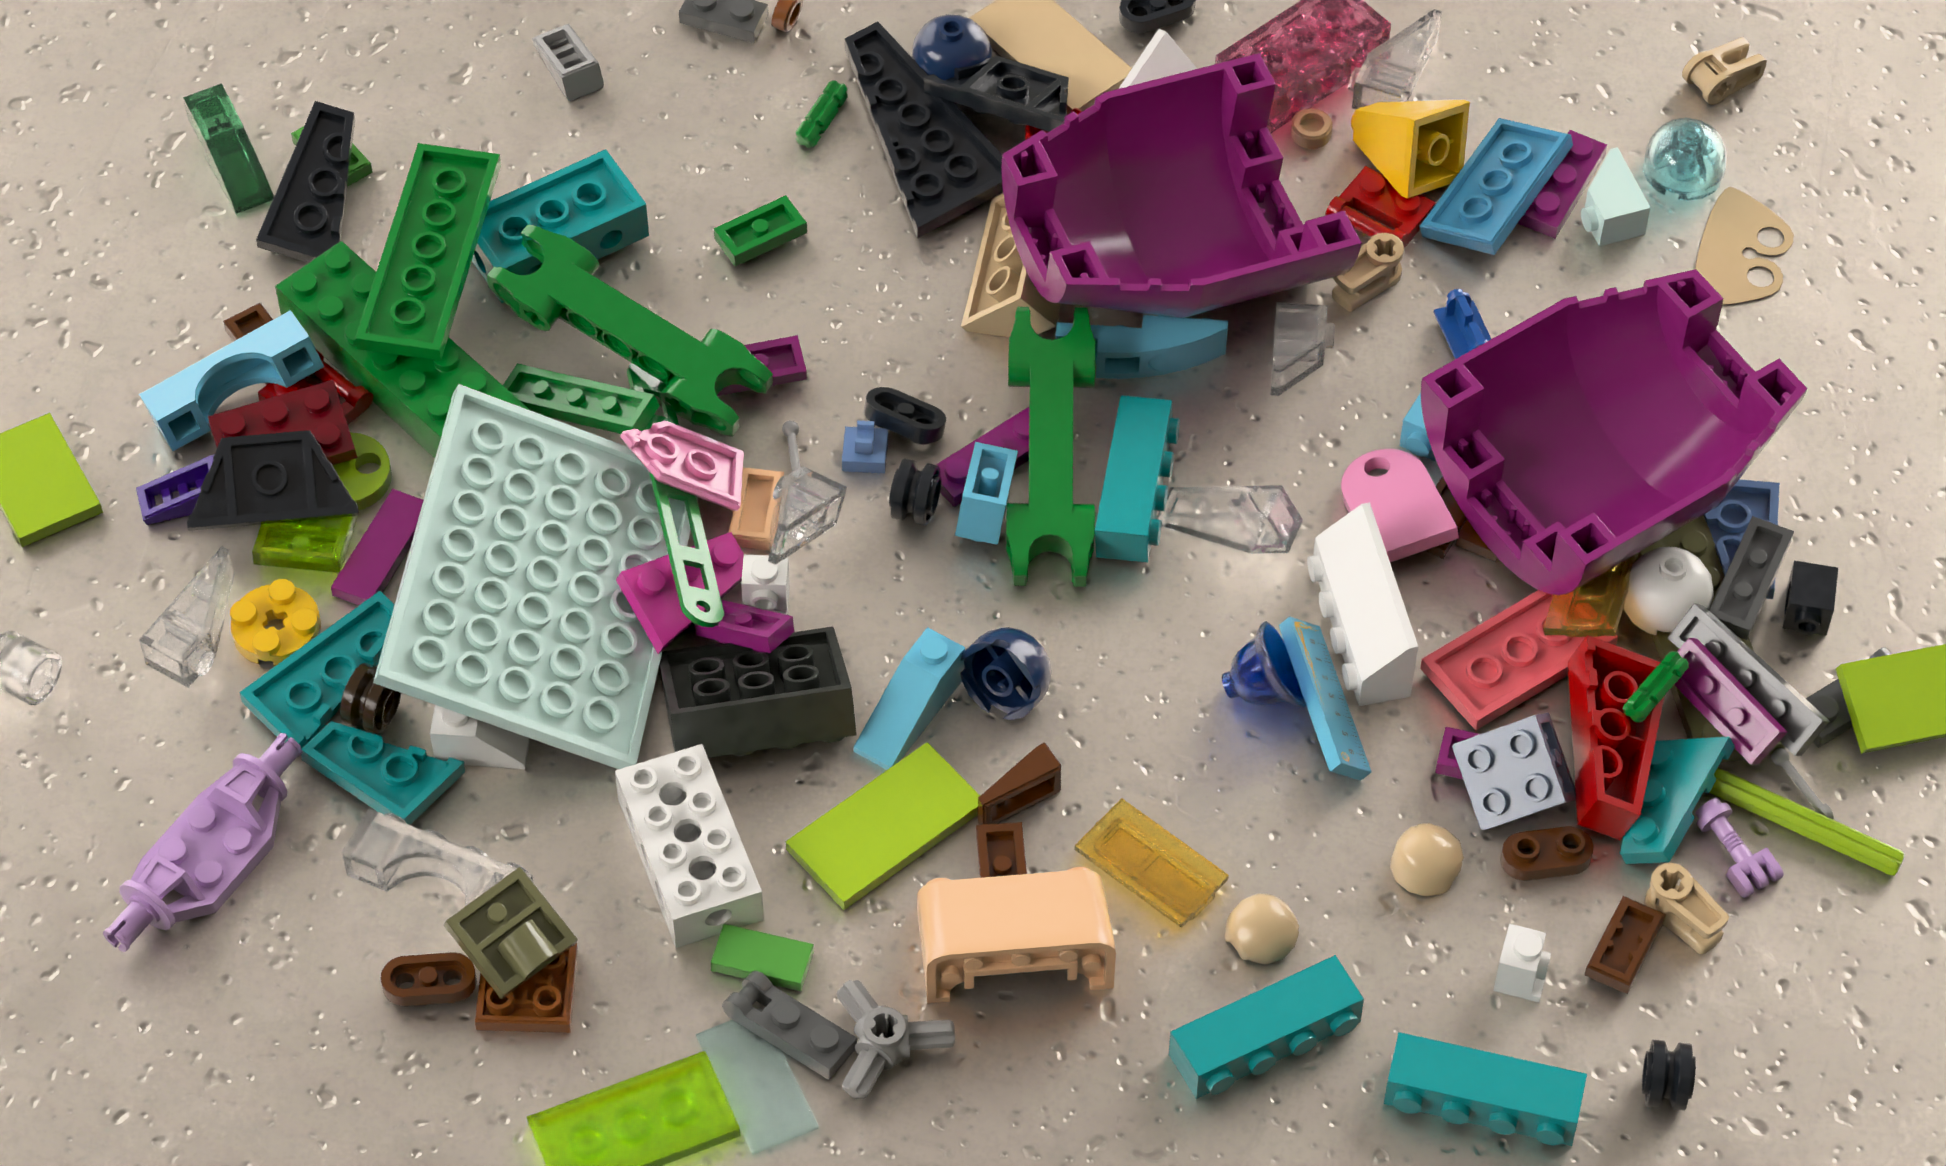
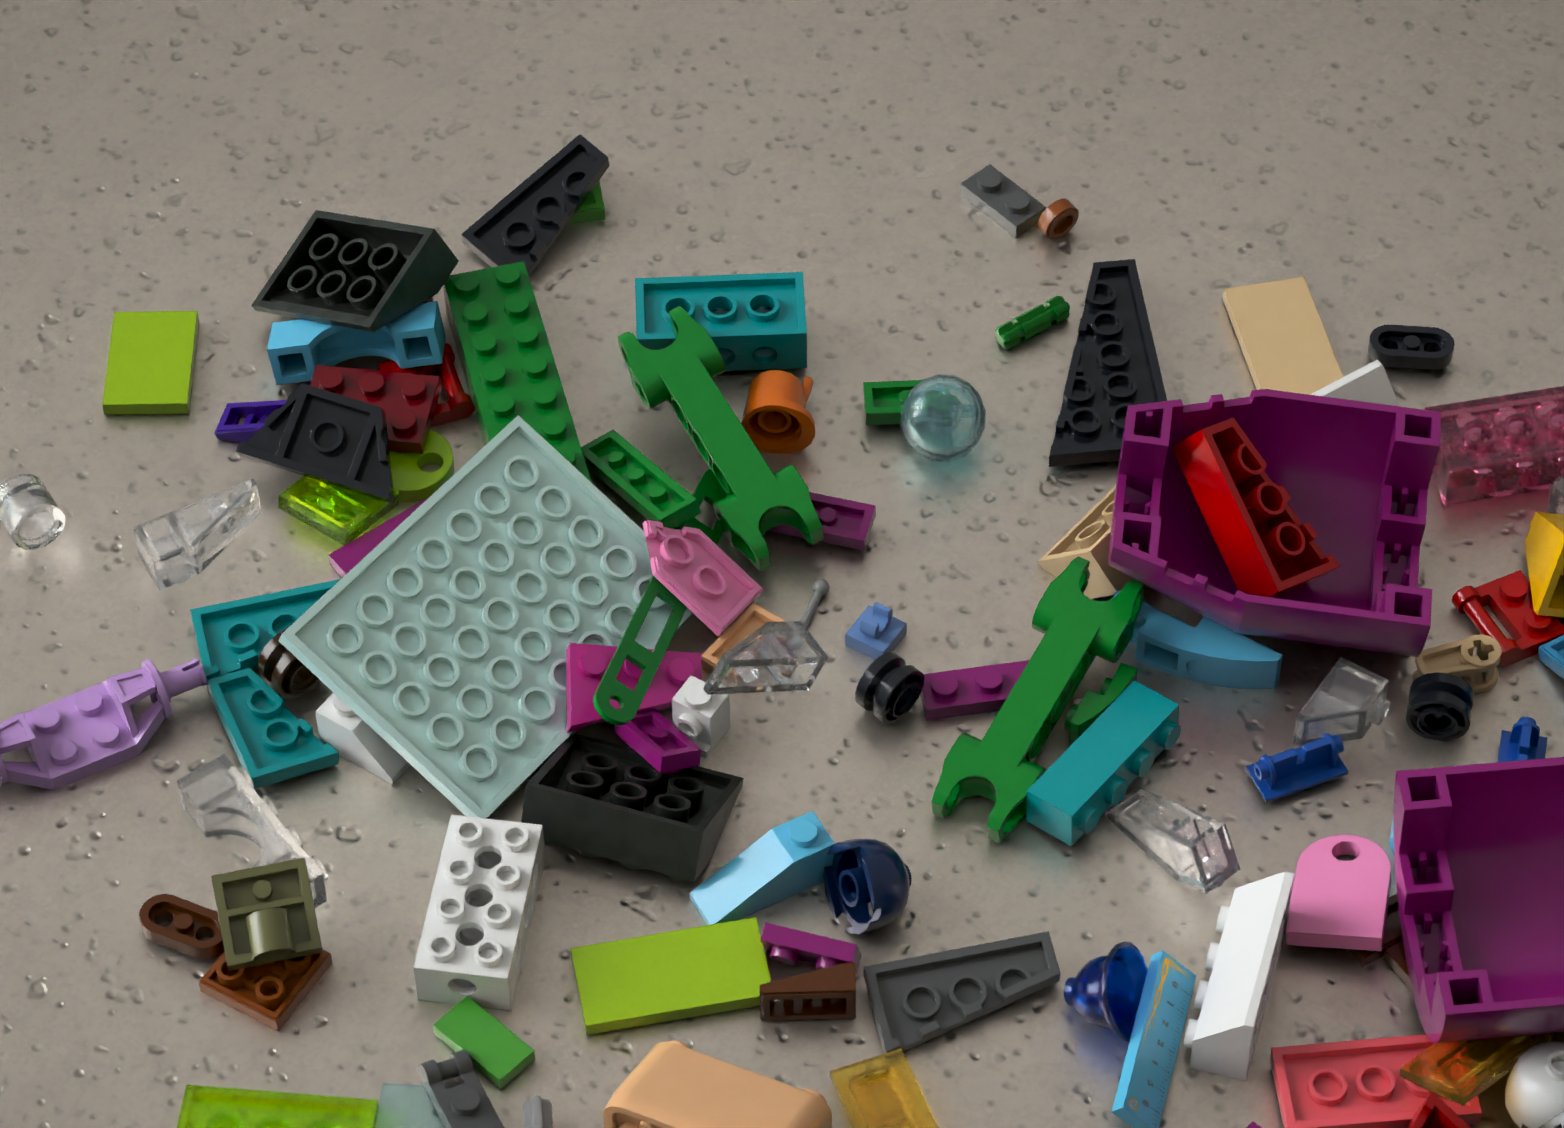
camera: 30 degrees right, 5 degrees down
clear green slope [183,83,274,214] -> none
yellow plate [230,579,321,666] -> none
green plate [355,143,501,361] -> none
light grey slope [532,24,604,101] -> none
black plate [864,387,946,445] -> none
dark blue cylinder [912,14,992,80] -> none
black wing [924,56,1069,132] -> none
medium azure slope [955,442,1018,545] -> none
reddish brown plate [976,822,1027,878] -> none
tan tile [1291,108,1332,149] -> none
none -> pearl dark grey slope [251,210,459,332]
none -> orange hat [741,370,815,454]
none -> magenta plate [760,922,861,973]
none -> dark grey wing [863,931,1061,1060]
none -> clear light blue cylinder [900,374,986,462]
none -> green slope [1064,663,1138,748]
none -> red wedge [1171,417,1341,598]
none -> blue hinge [1246,733,1349,803]
none -> black wheel [1406,673,1474,741]

